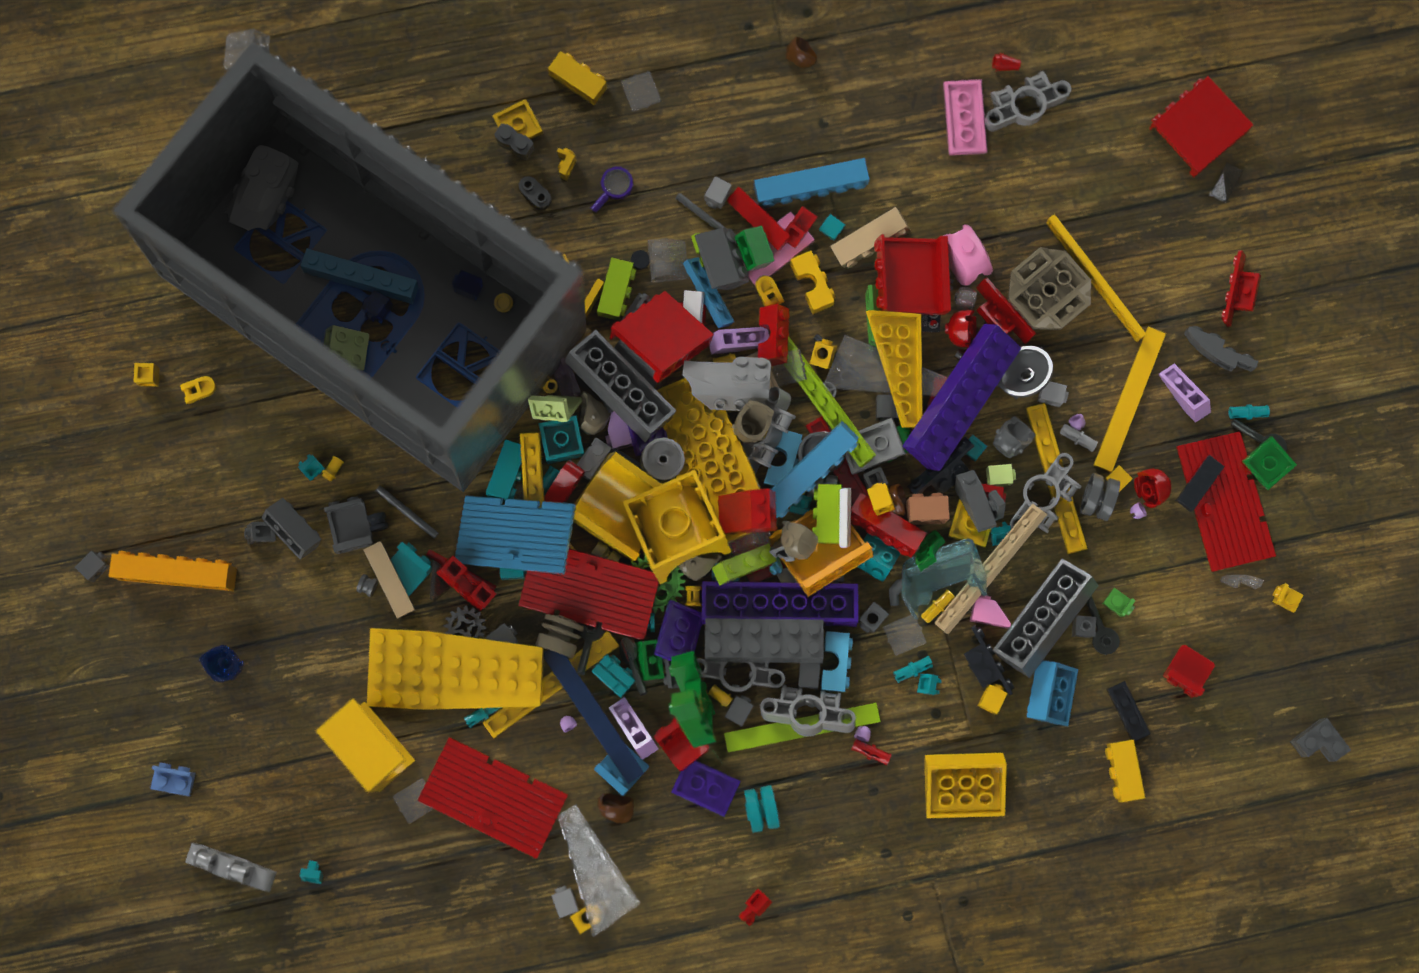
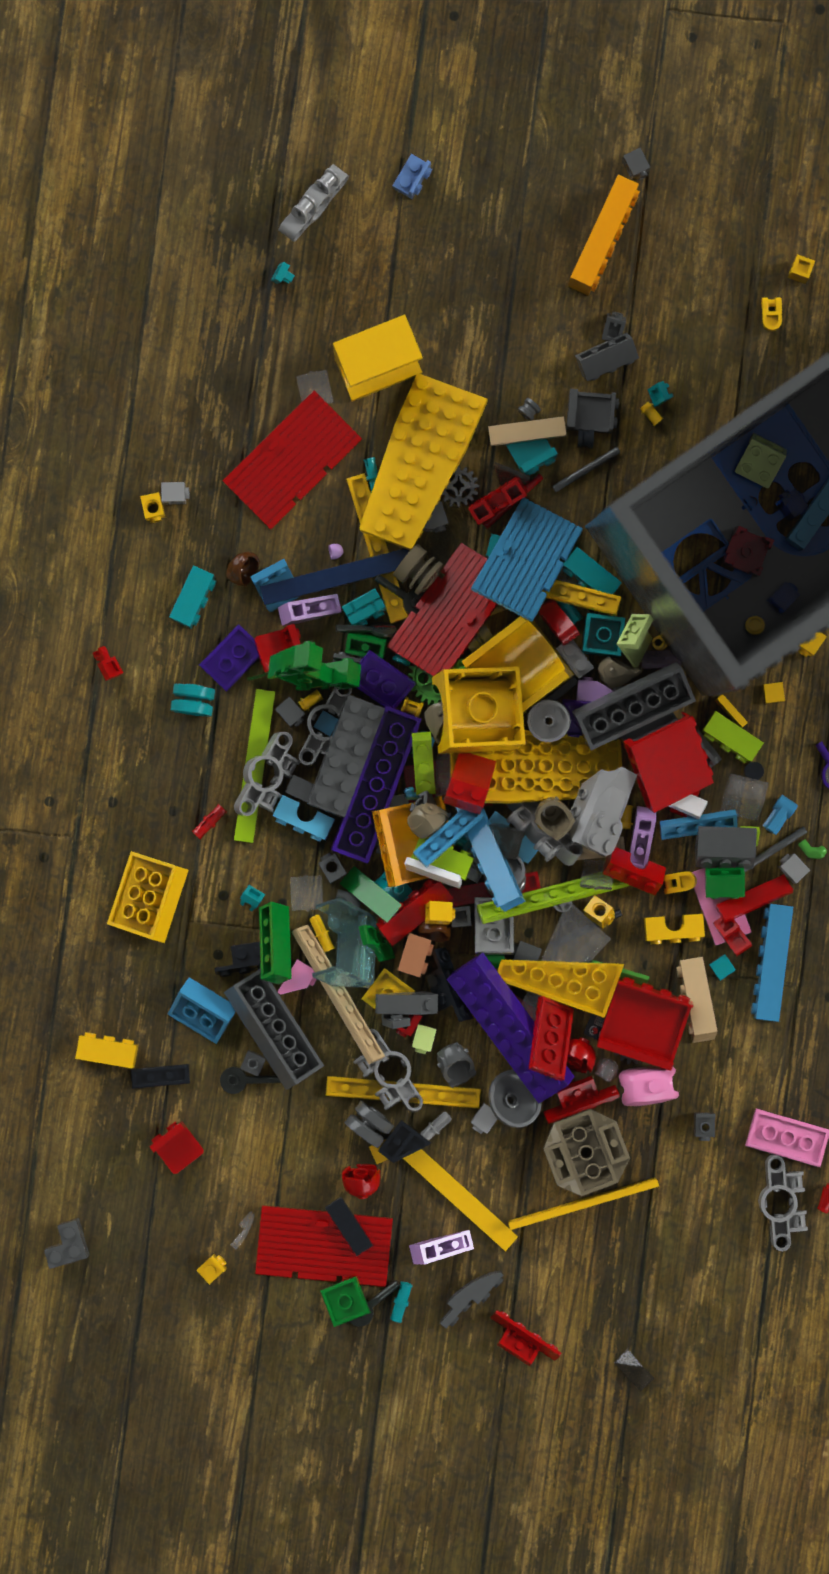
camera: 110 degrees right, 5 degrees up
clear blue helmet [199,645,244,683] -> none
clear wing [558,804,641,937] -> none
lavender hinge [854,726,871,742] -> none
teal pin [893,656,933,683] -> none
teal tile [966,434,987,462] -> none
yellow brick [977,683,1007,715] -> none
teal tile [991,522,1011,546] -> none
lavender hinge [1069,414,1085,430] -> none
bright green bracket [1102,588,1136,617] -> none
lavender hinge [1130,502,1147,519] -> none
red panel [1149,76,1254,177] -> none
none -> teal brick [169,565,217,629]
none -> green brick [259,901,292,984]
none -> dark azure tile [314,711,338,737]
none -> sticker [340,866,402,922]
none -> black wing [378,1120,431,1163]
none -> dark azure plate [413,809,484,868]
none -> clear smoke slope [489,823,524,859]
none -> red tile [528,996,574,1081]
none -> dark grey brick [694,1112,715,1141]
none -> dark red panel [721,526,774,577]
none -> dark azure piece [762,794,798,835]
none -> bright green arm [798,839,827,859]

